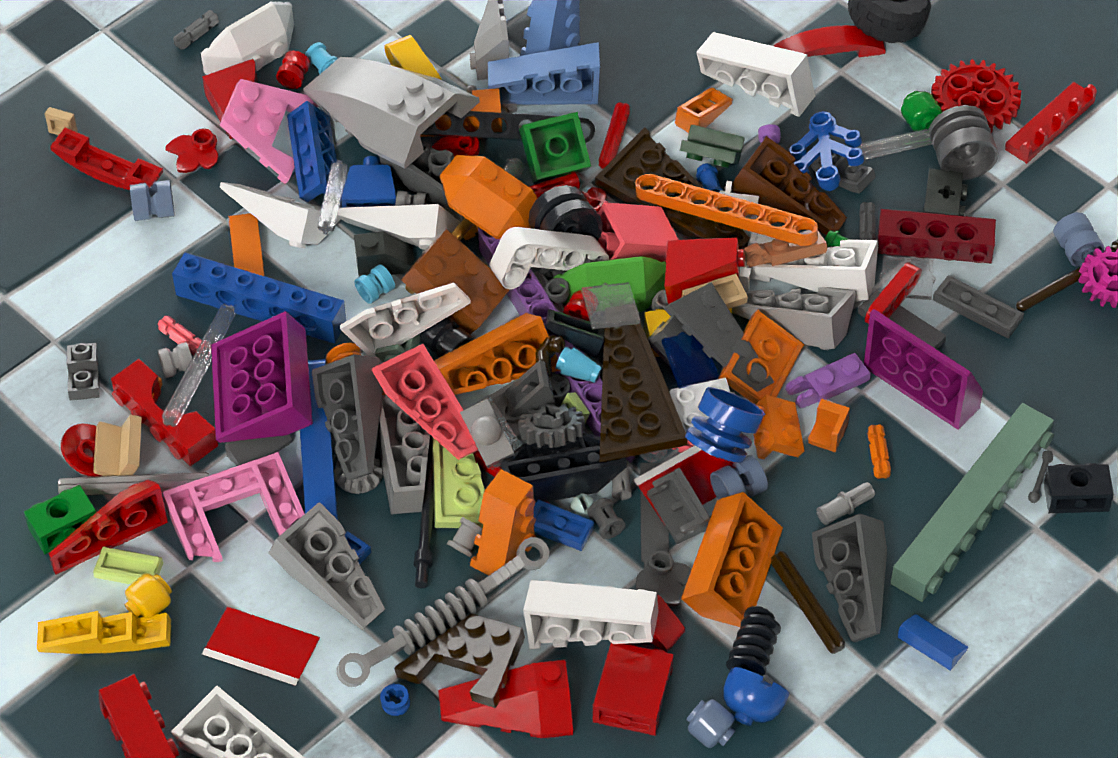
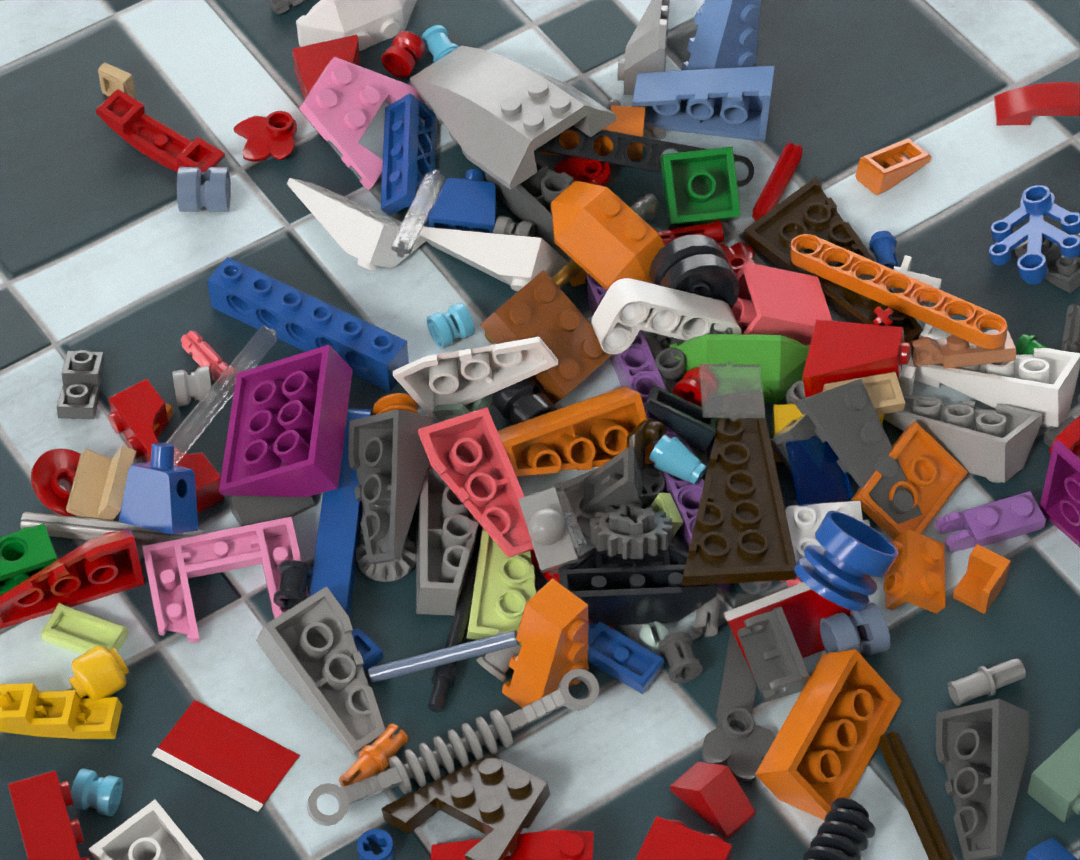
camera: 10 degrees right, 0 degrees up
orange tile [229,213,265,276] -> none
pearl dark grey slope [354,232,415,277] -> none
yellow beam [384,35,442,80] -> none
white wedge [523,580,659,649] -> none
bracket [679,125,745,168] -> none
white wedge [696,32,815,117] -> none
reddish brown wedge [732,136,847,235] -> none
medium lavender hinge [758,124,781,144] -> none
orange axle [867,424,891,479] -> none
none -> medium azure wheel [71,768,123,817]
none -> torso [119,443,198,535]
none -> black bush [273,560,313,609]
none -> orange pin [339,724,408,787]
none -> sand blue bar [368,630,520,683]
none -> red axle [873,306,894,326]

